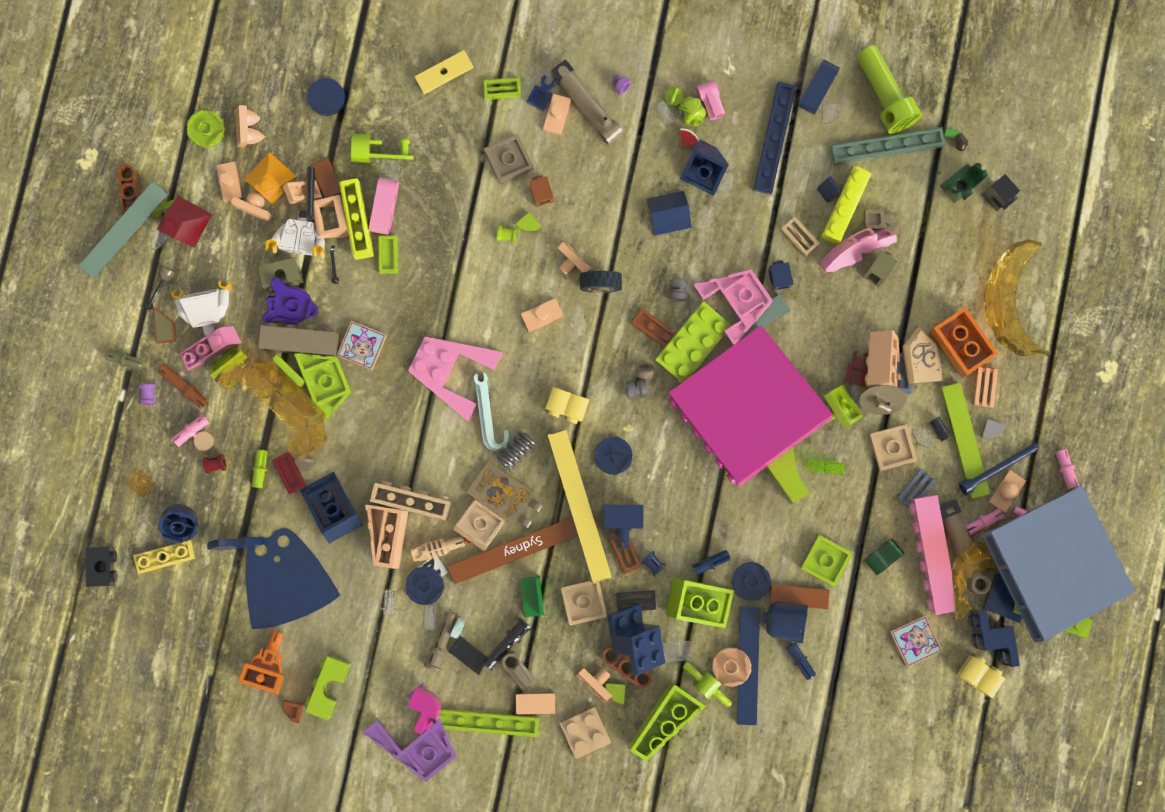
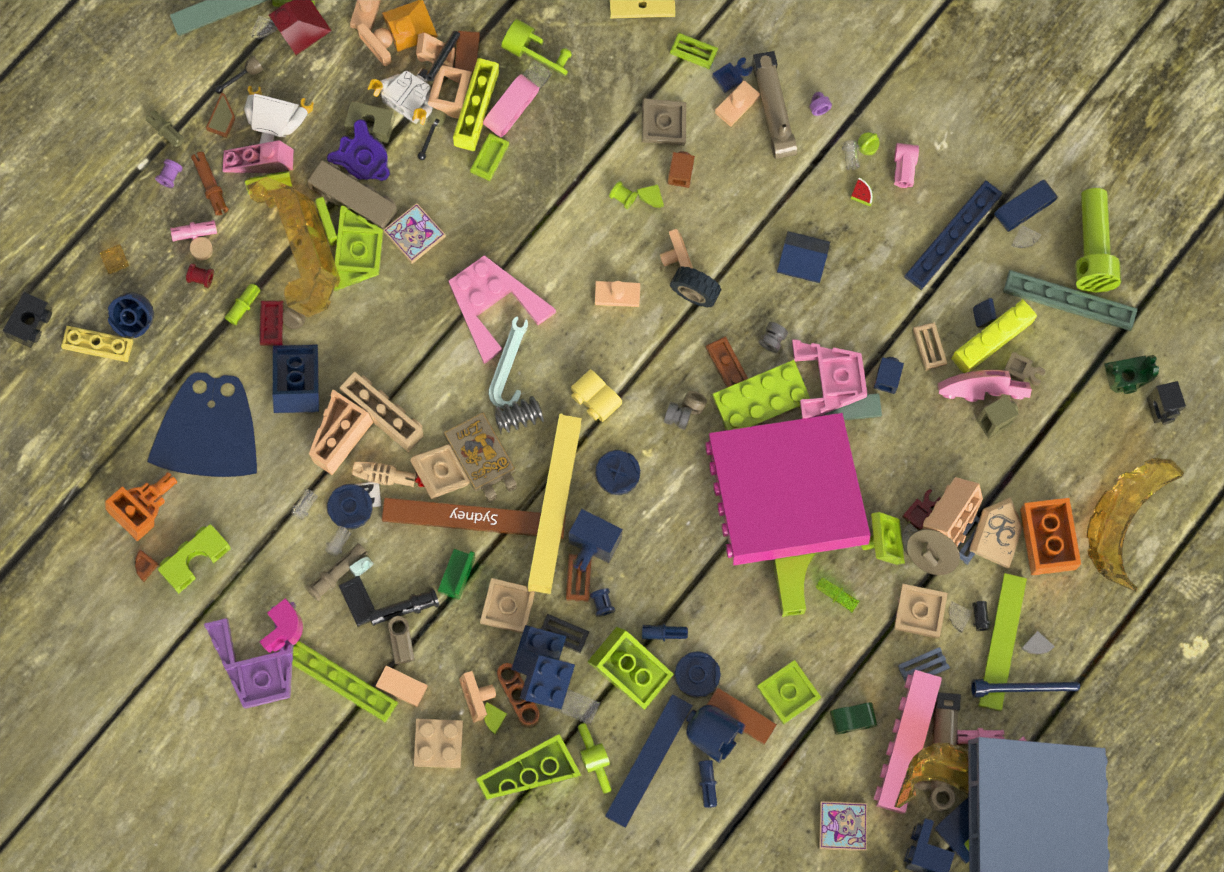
camera: 20 degrees right, 10 degrees down
dark blue tile [207,537,262,550] -> none
lime head [678,96,706,126] -> none
dark blue slope [680,139,729,196] -> none
light nougat tile [712,647,751,687] -> none
arm [944,127,968,151] -> none
light nougat tile [973,367,998,408] -> none
light nougat tile [988,470,1026,513] -> none
bright pink pin [1055,449,1079,489] -> none

